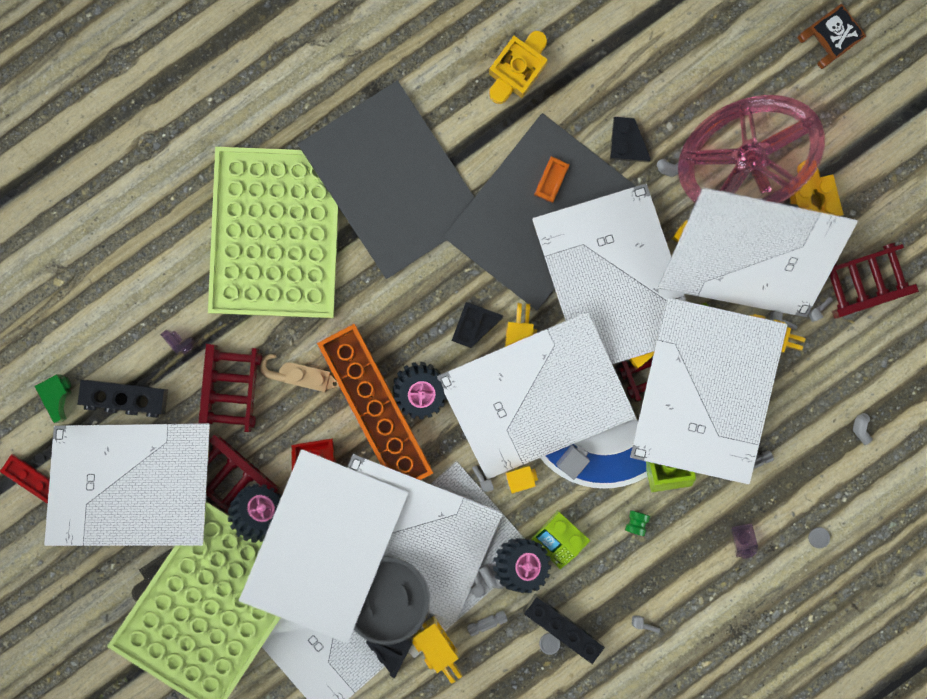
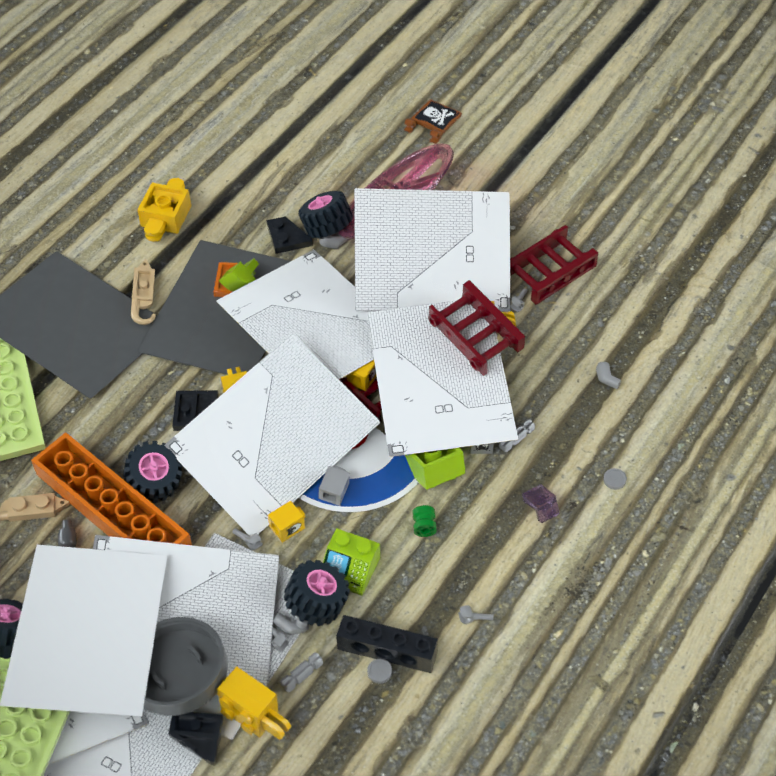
camera: 15 degrees left, 35 degrees down
none -> dark grey cylinder [58,520,77,548]
none -> tan plate [131,260,156,325]
none -> lime brick [219,258,259,292]
none -> black wheel [298,191,353,238]
none -> dark red fence [428,280,525,376]

